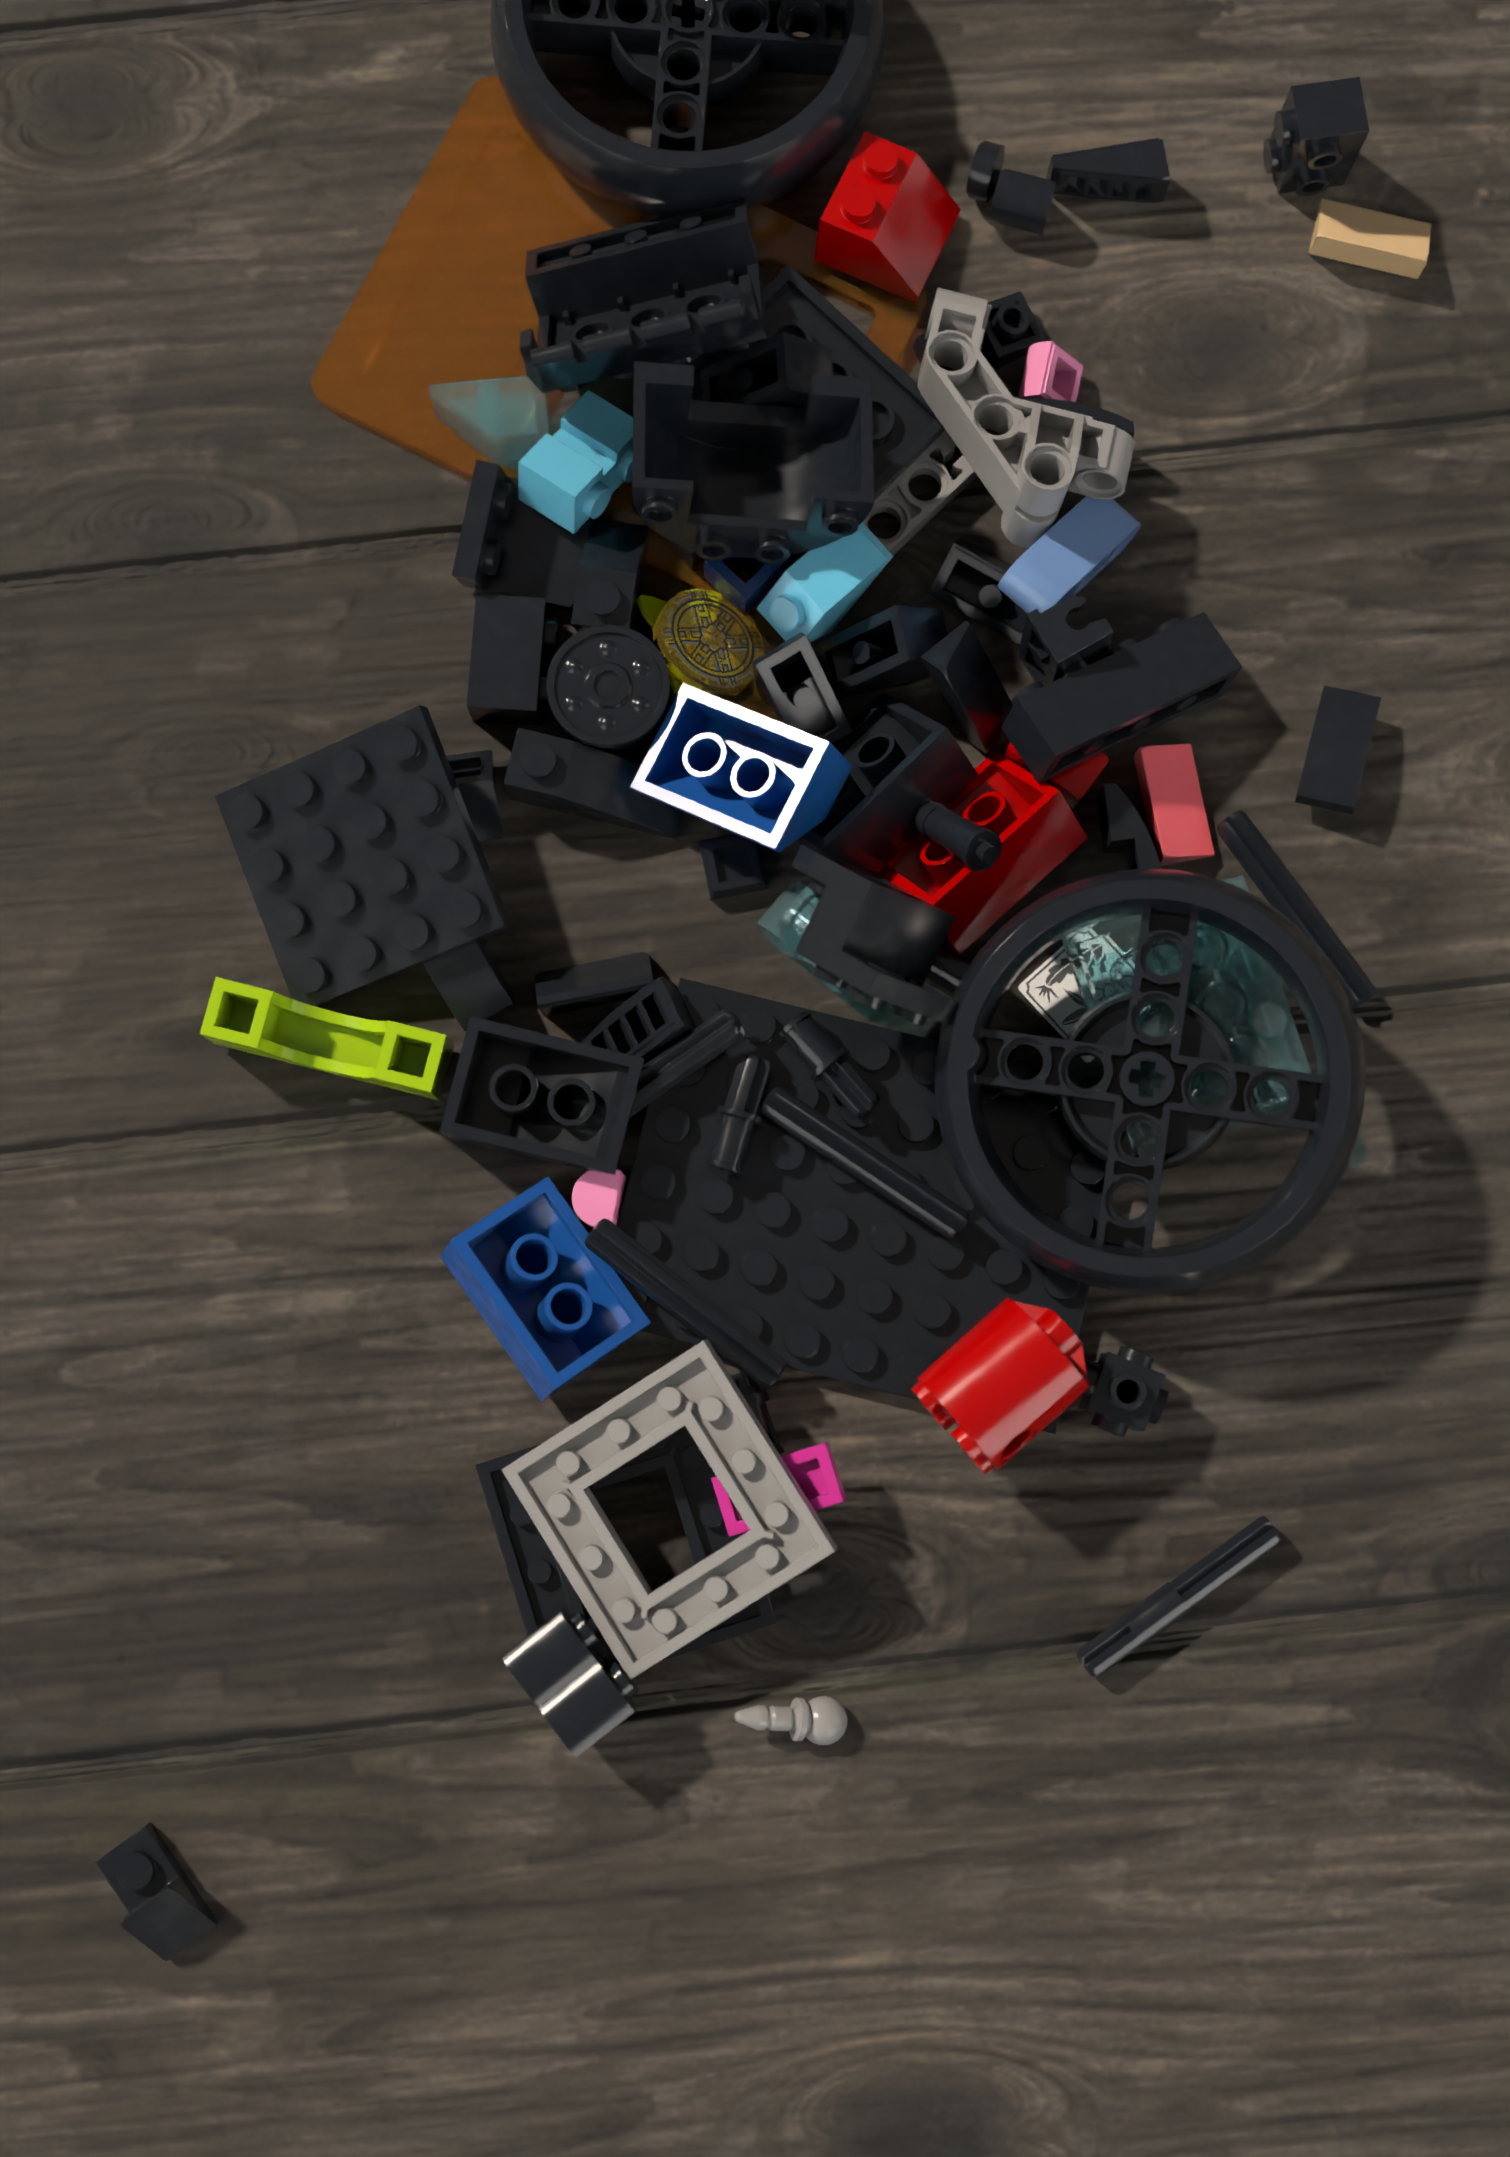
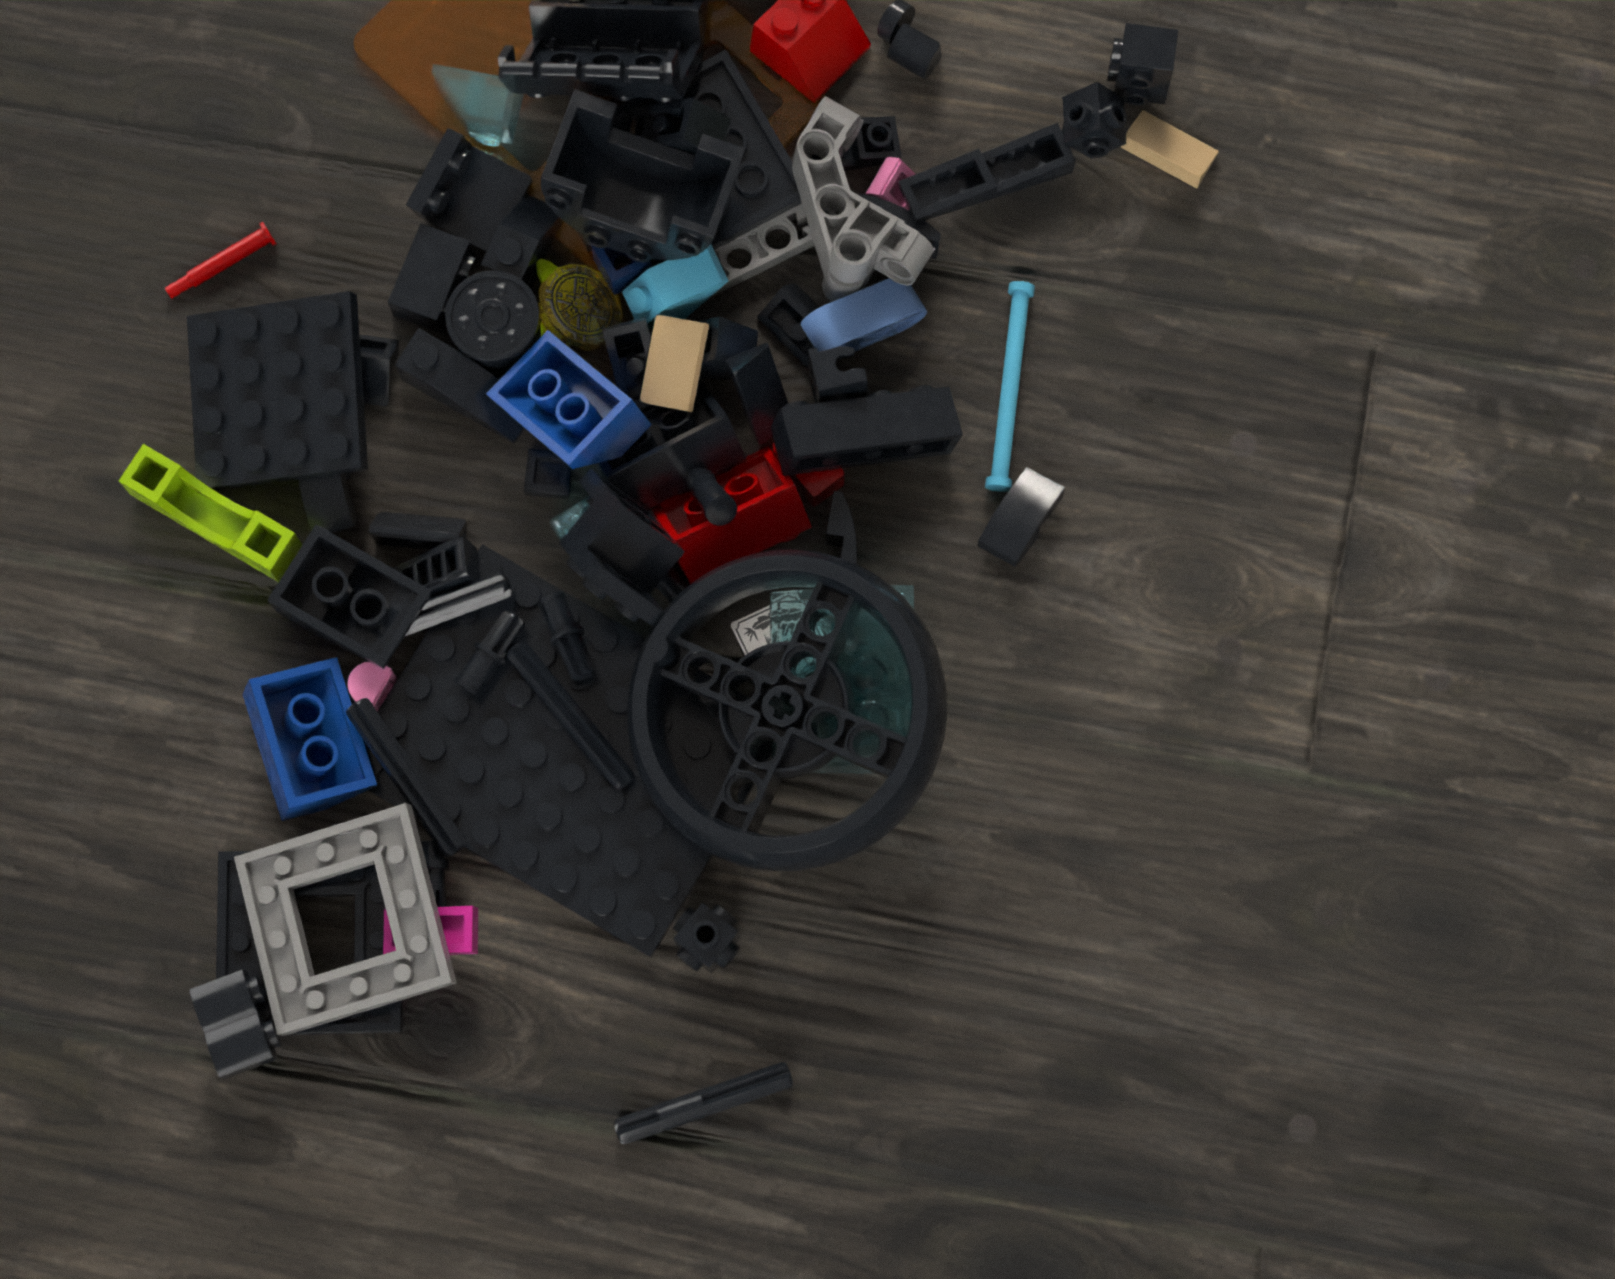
camera: 20 degrees right, 5 degrees down
medium azure brick [518,390,633,534] -> none
light grey bar [735,1696,848,1745] -> none
red cylinder [911,1297,1089,1475] -> none
black slope [1046,138,1170,203] -> none
coral slope [1133,744,1215,866] -> none
black axle [1217,810,1376,1009] -> none
none -> red piece [165,222,277,299]
none -> tan slope [640,315,709,412]
none -> black slope [898,122,1076,224]
none -> medium azure bar [985,281,1035,492]
none -> black brick [1062,82,1127,159]

